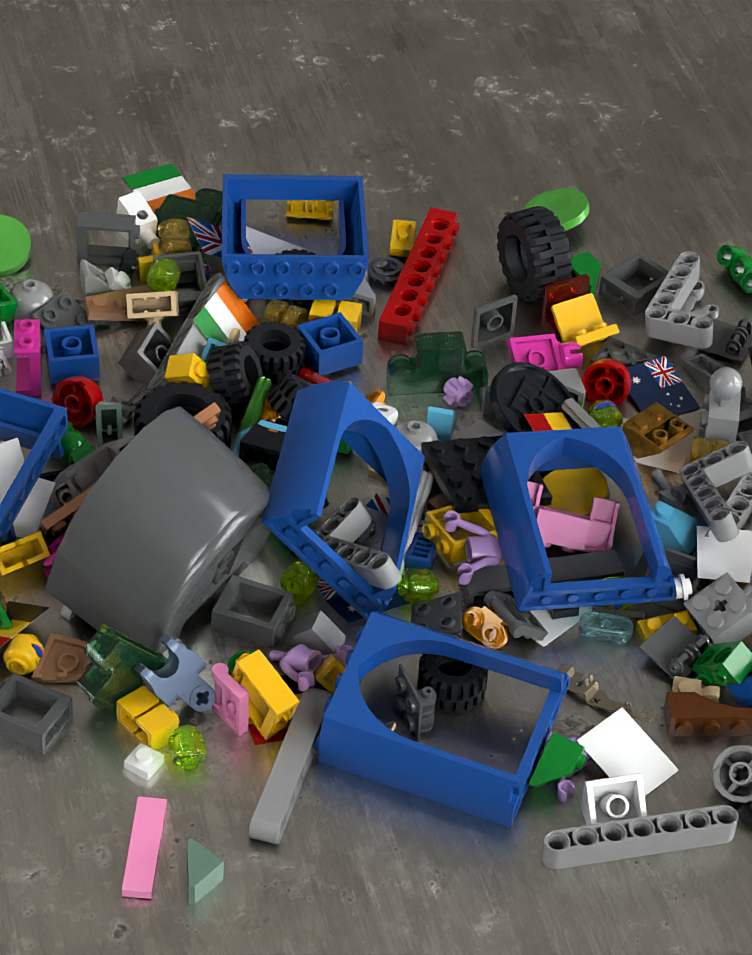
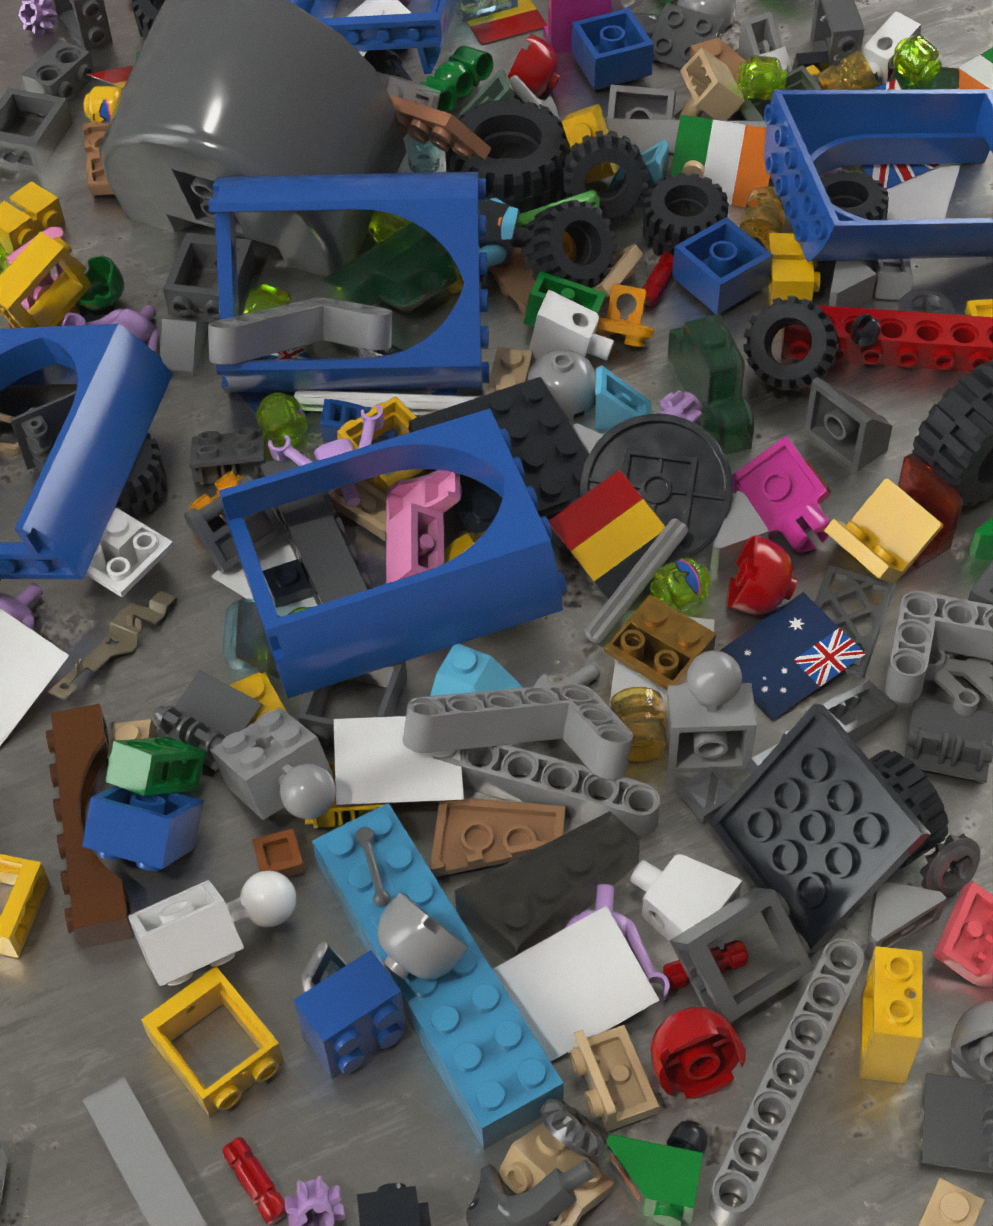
camera: 85 degrees right, 10 degrees up
clear green brick [77,624,168,712] -> none
sand blue piece [134,634,216,712] -> none
white plate [674,574,692,601] -> none
none -> white slope [86,508,174,597]
none -> black tyre [743,296,839,392]
none -> black hinge [850,314,880,346]
none -> clear neon green head [893,35,942,84]

